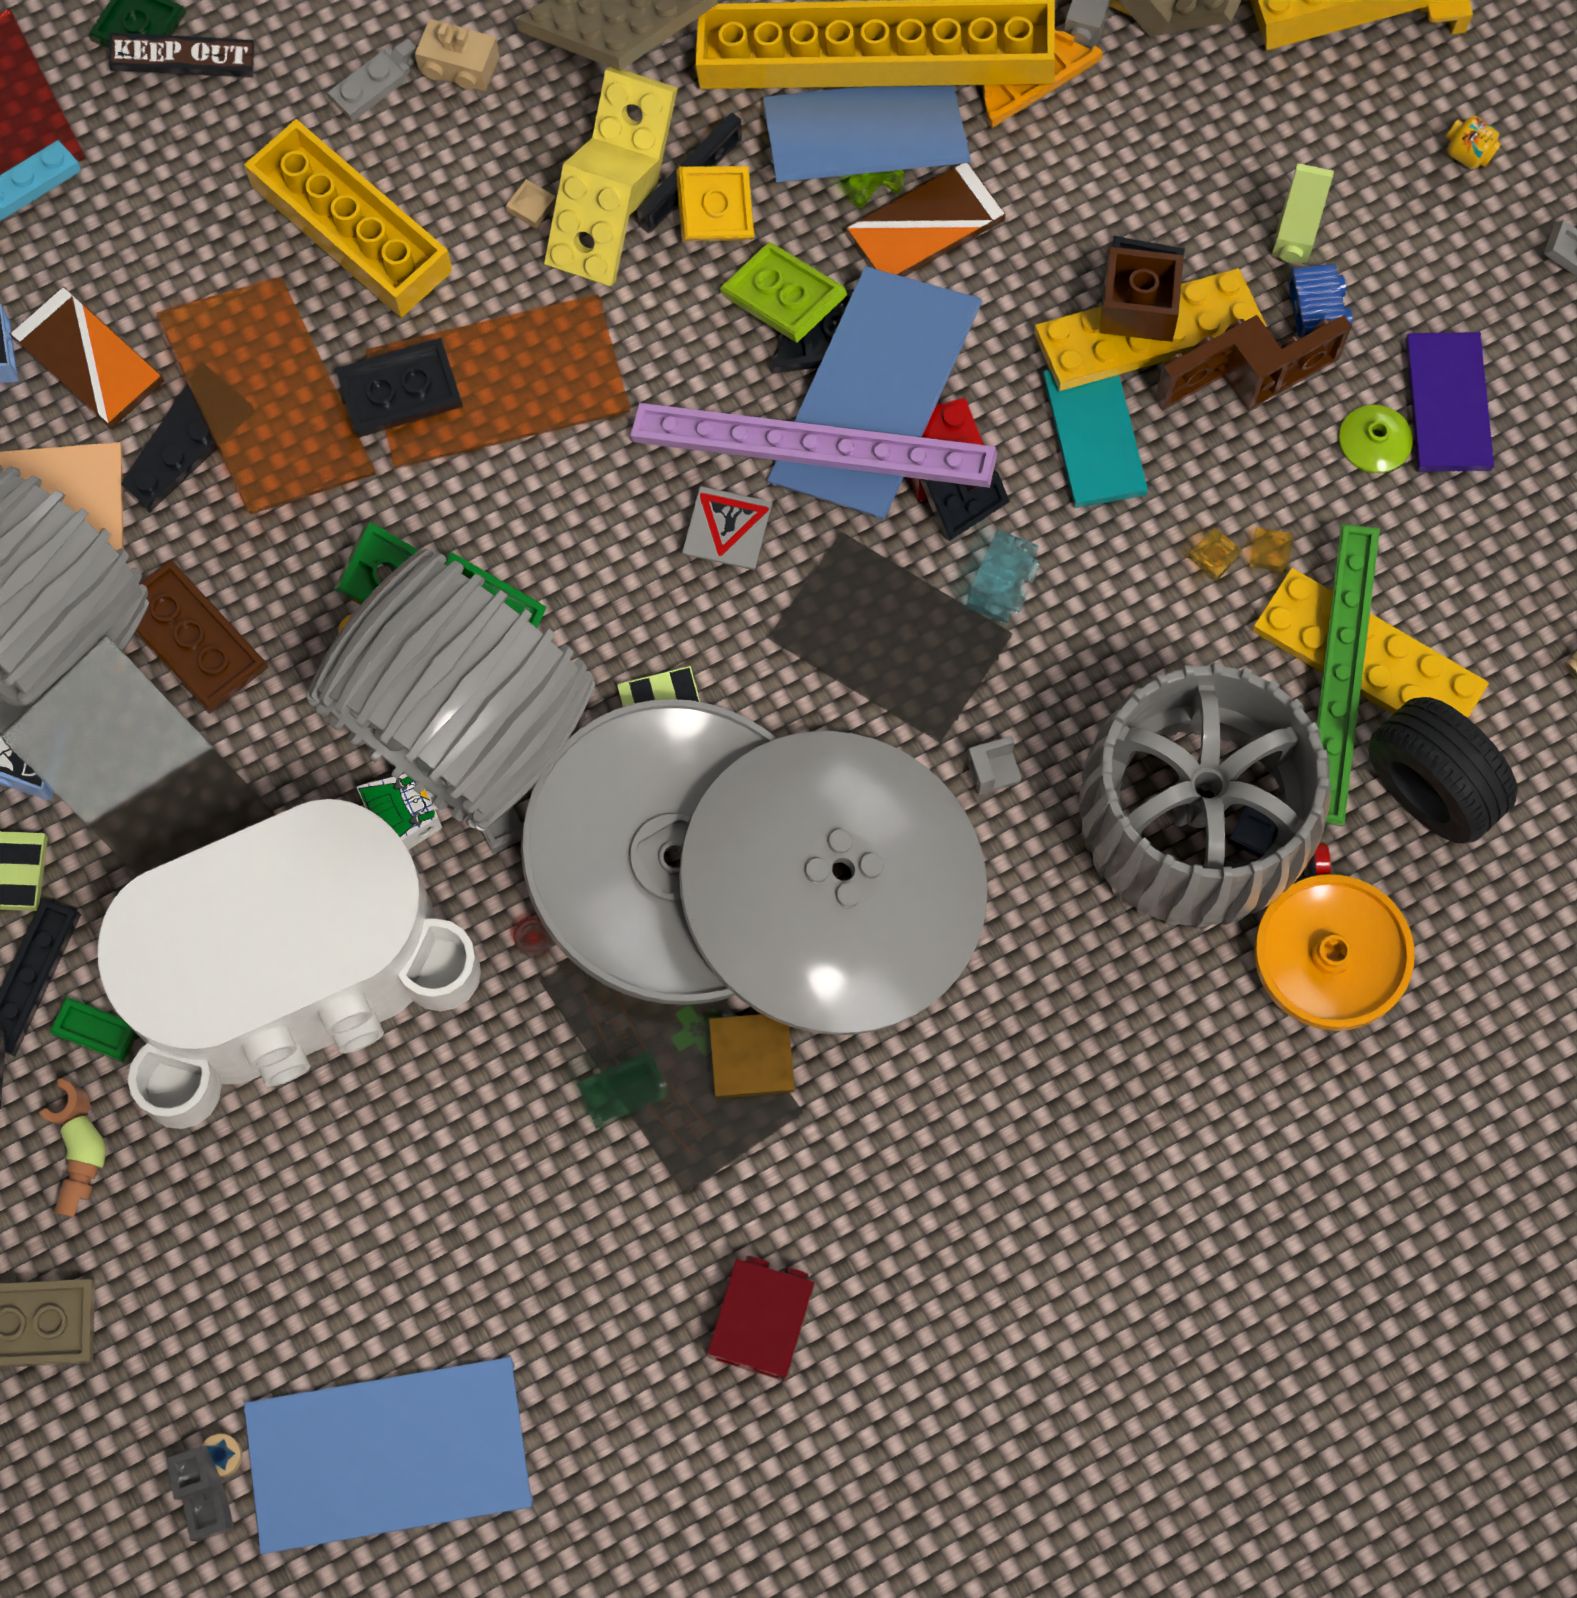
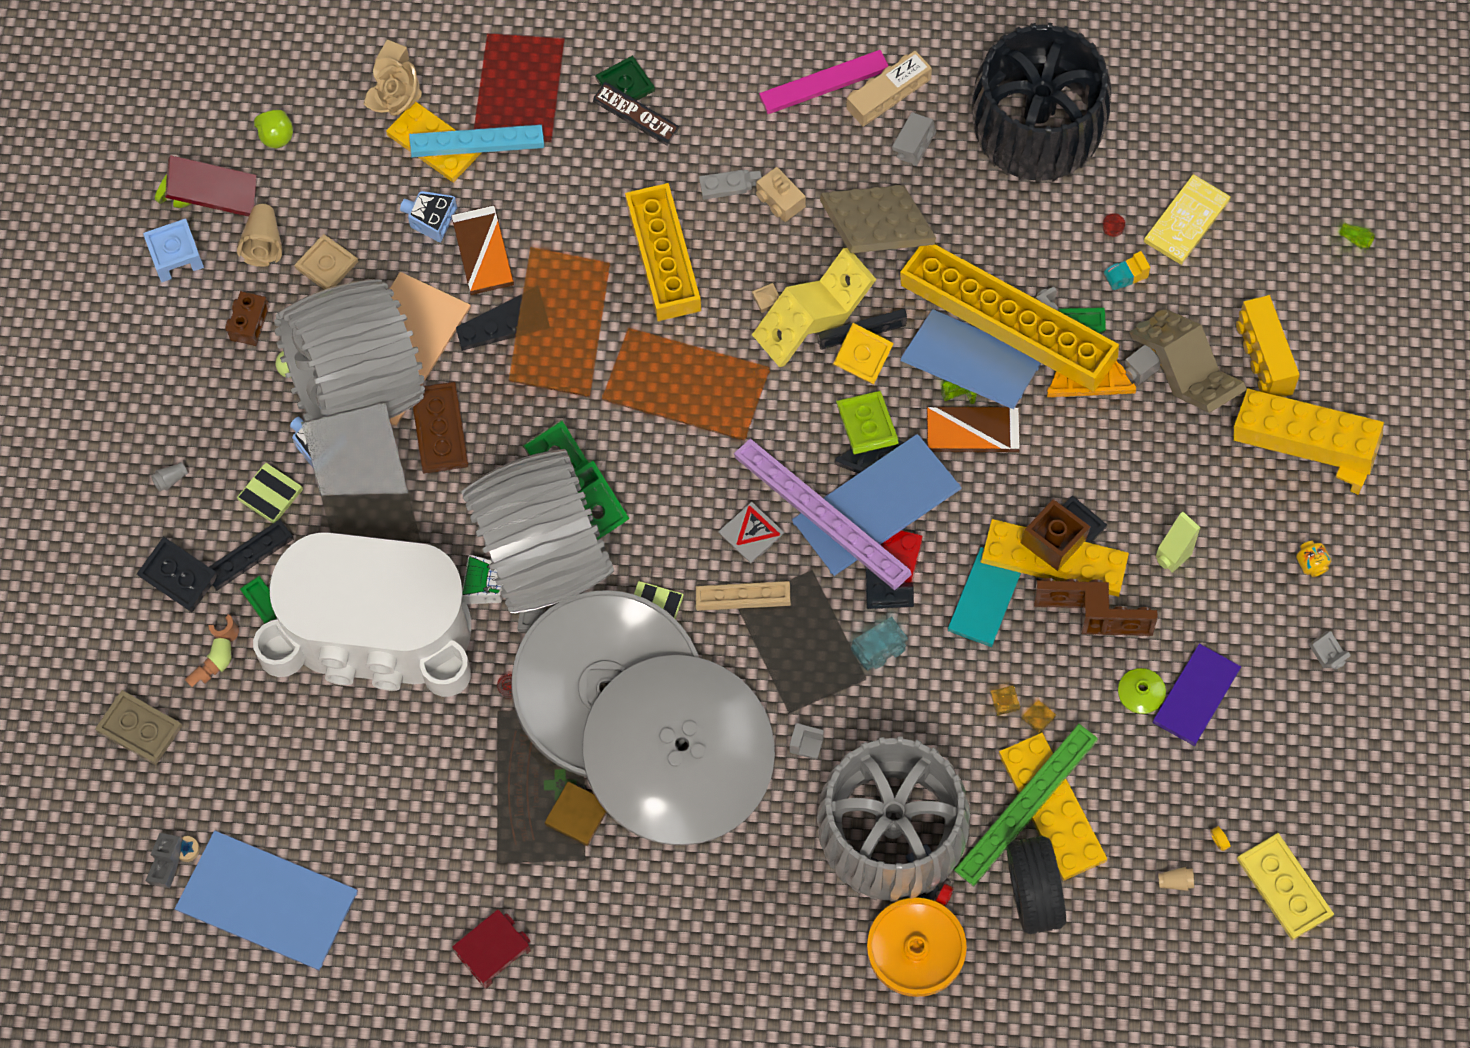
camera: 35 degrees right, 5 degrees down
black plate [335,337,463,438] -> none
clear green panel [576,1050,668,1129] -> none
blue brick [1288,263,1352,338] -> none
none -> tan tile [696,581,791,611]

